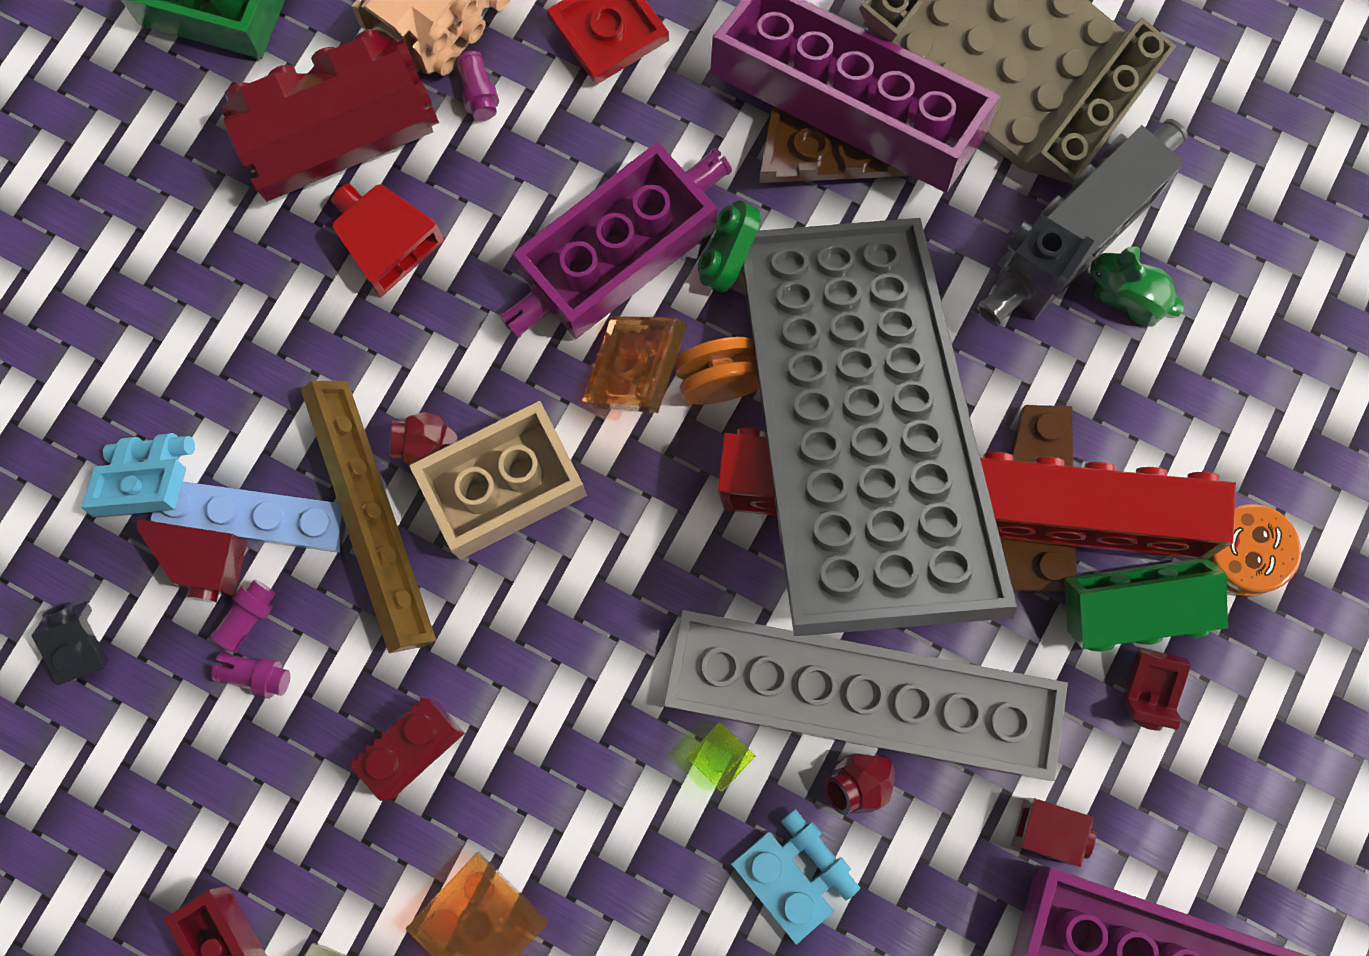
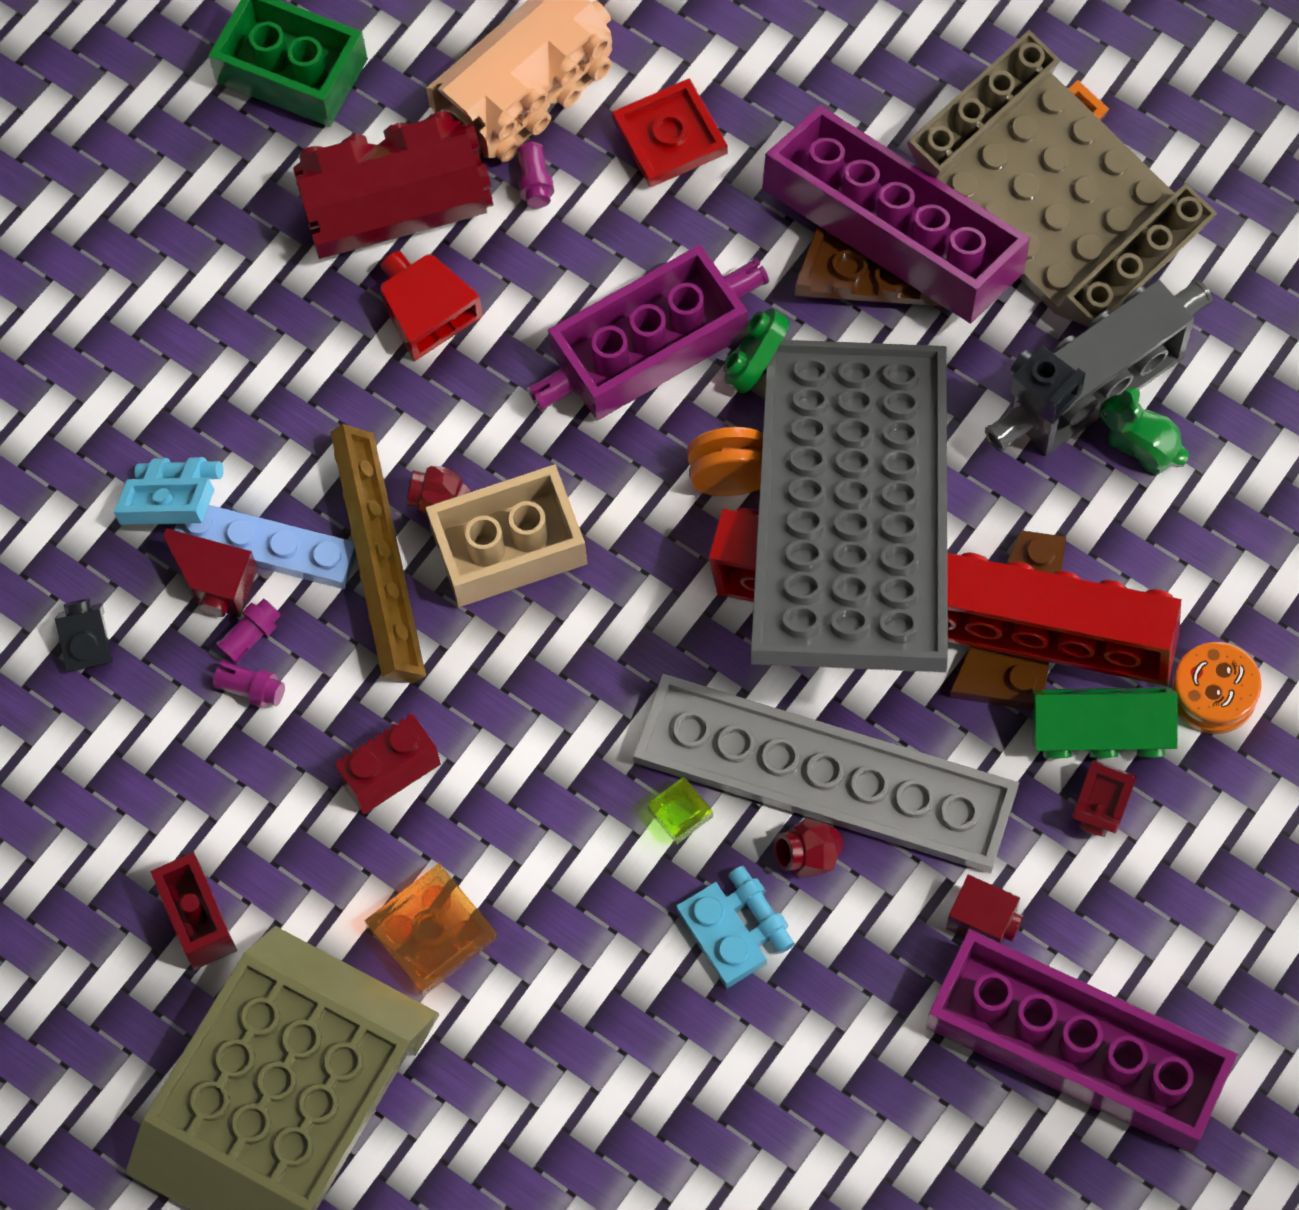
camera: 10 degrees right, 10 degrees down
clear orange plate [582,316,687,413] -> none

